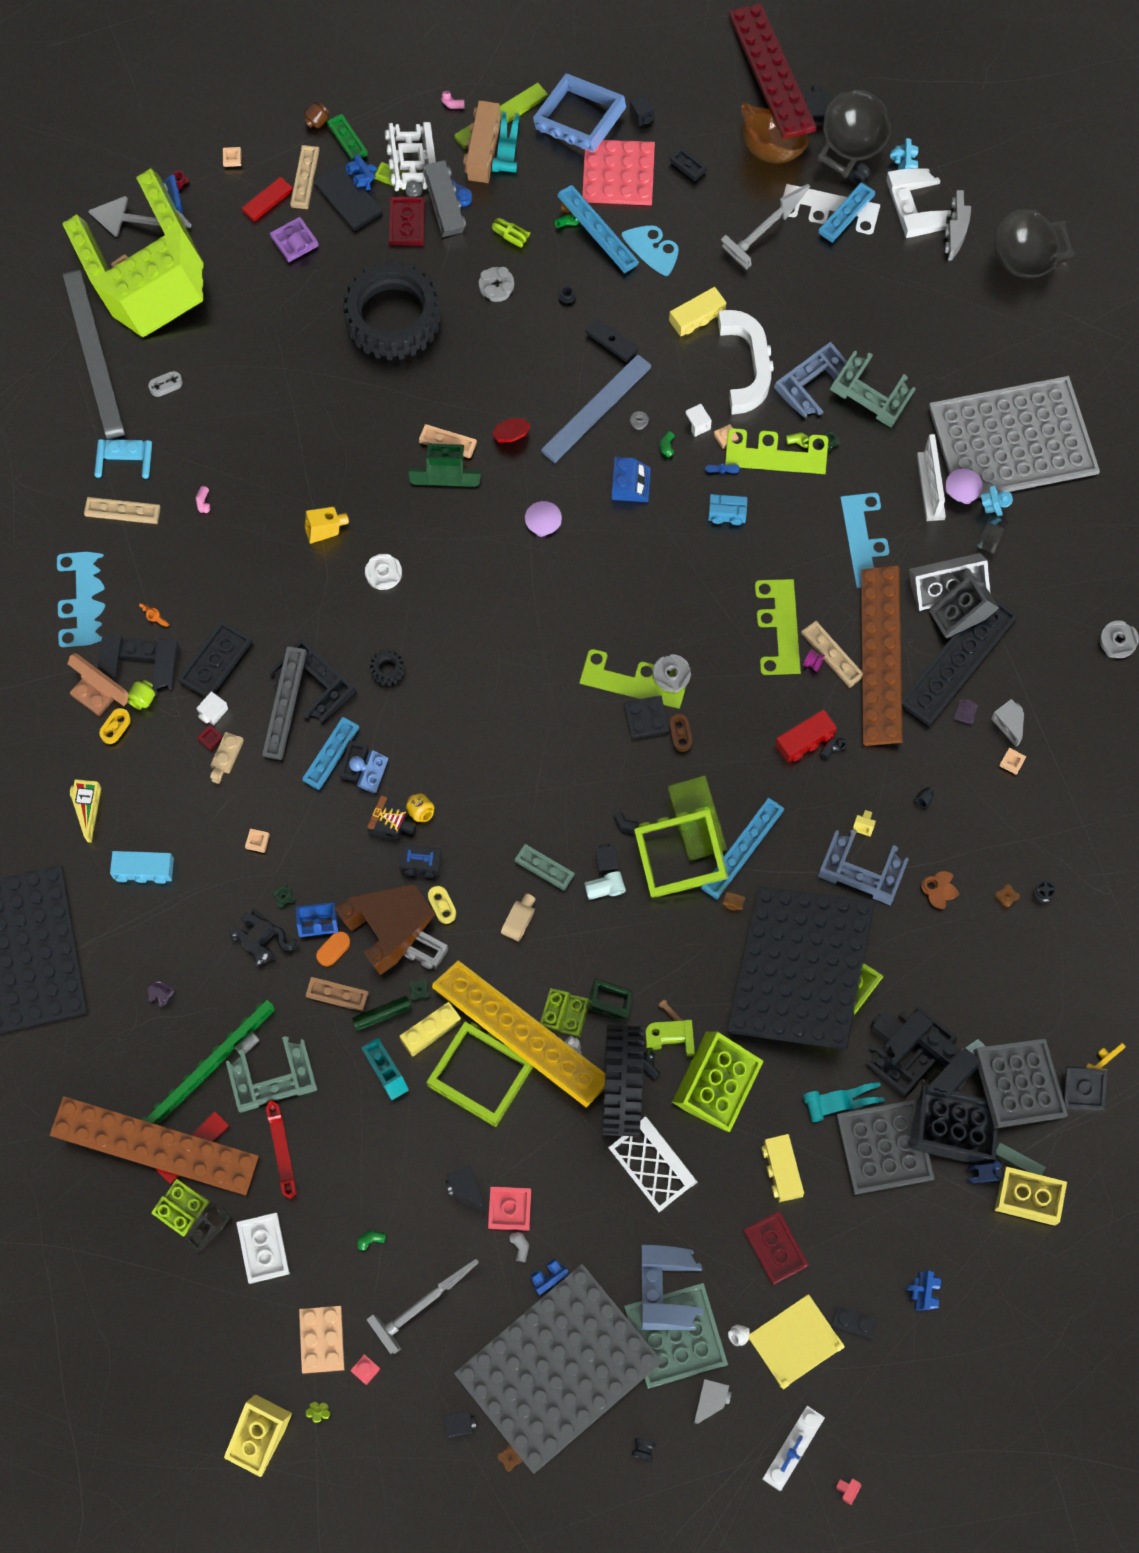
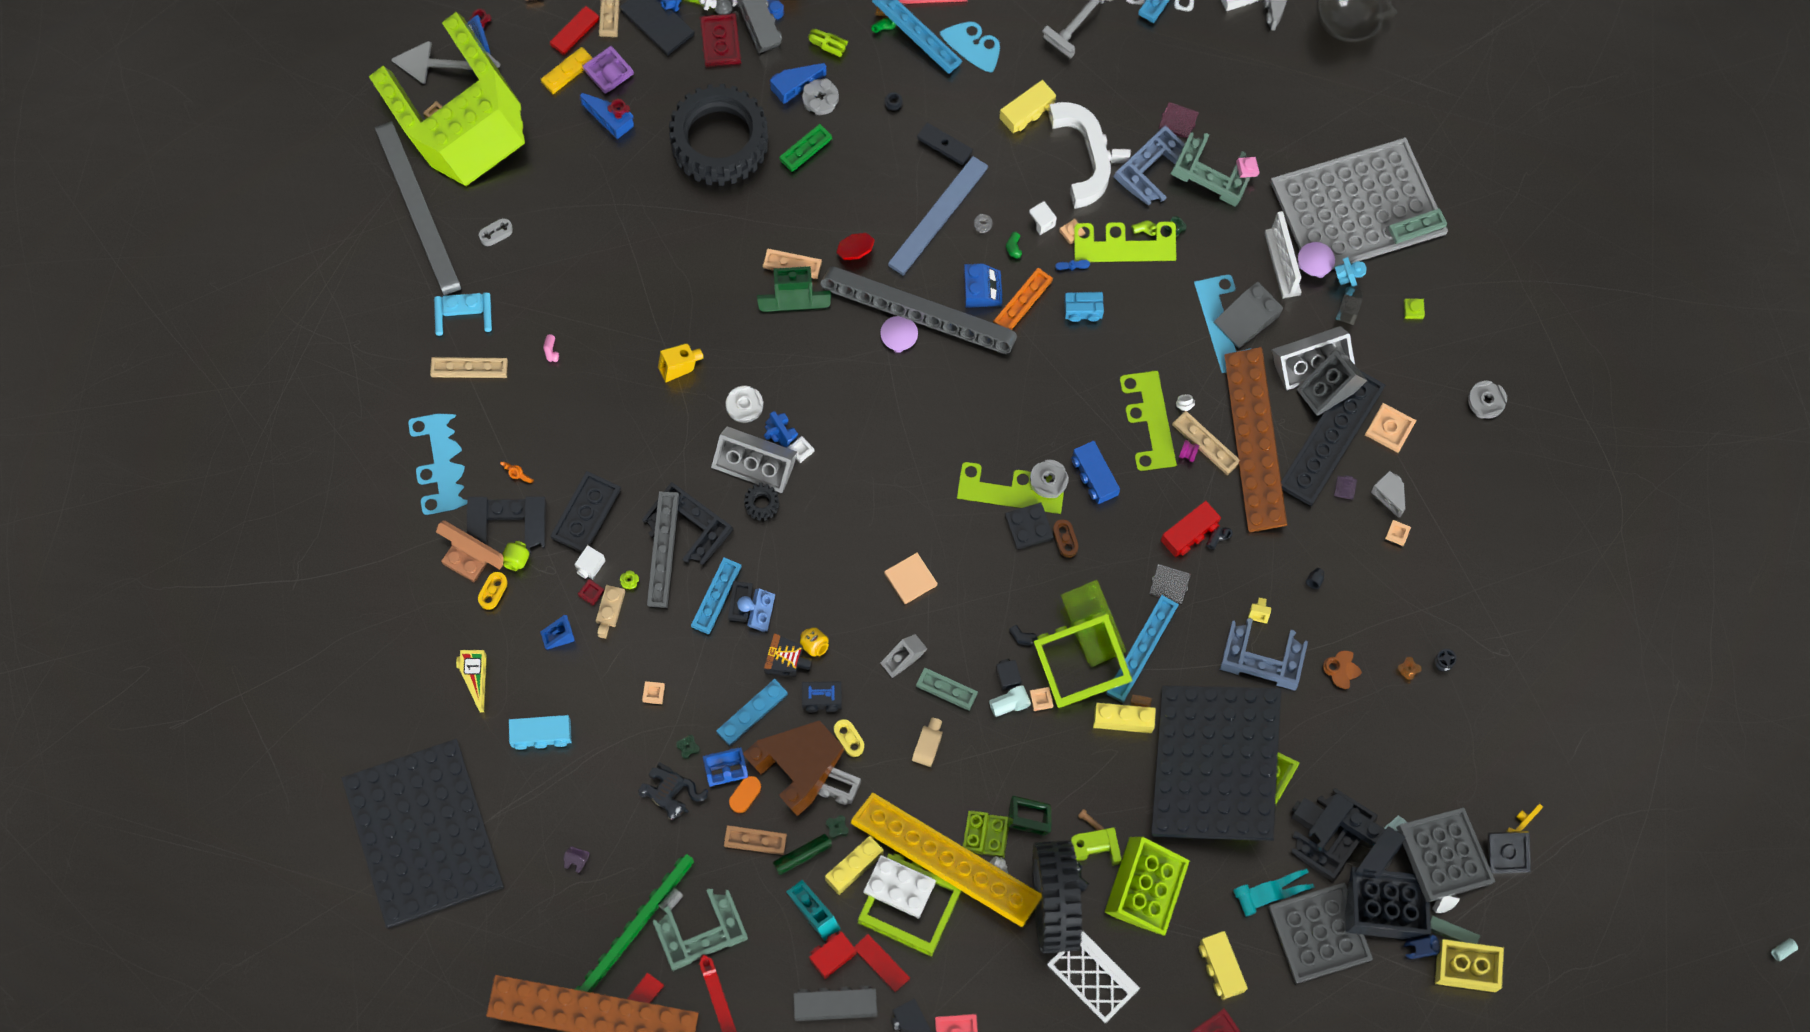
camera: 10 degrees left, 0 degrees up
none -> blue slope [540,615,575,649]
none -> yellow plate [541,47,593,94]
none -> blue slope [580,93,634,139]
none -> dark red plate [608,99,630,119]
none -> lime plate [620,571,639,589]
none -> light grey slope [711,426,797,493]
none -> dark azure plate [716,679,788,746]
none -> blue hips [764,411,798,448]
none -> blue slope [770,63,826,104]
none -> green plate [780,124,832,172]
none -> white tile [788,436,814,463]
none -> dark grey brick [794,986,877,1021]
none -> red brick [809,932,857,979]
none -> dark grey beam [821,267,1017,354]
none -> red tile [854,934,910,993]
none -> white plate [864,855,936,918]
none -> light grey slope [881,634,927,678]
none -> light nougat tile [884,553,938,605]
none -> orange plate [993,268,1053,330]
none -> light nougat plate [1030,687,1053,711]
none -> blue brick [1071,441,1120,504]
none -> light yellow brick [1093,703,1156,733]
none -> white tile [1110,149,1130,164]
none -> clear piece [1149,564,1190,604]
none -> clear pink piece [1159,102,1198,139]
none -> white plate [1176,394,1195,411]
none -> dark grey slope [1214,282,1283,349]
none -> bright pink plate [1236,157,1259,178]
none -> light nougat tile [1365,403,1416,453]
none -> sand green plate [1388,208,1447,244]
none -> lime plate [1404,299,1425,319]
none -> white tile [1432,895,1460,913]

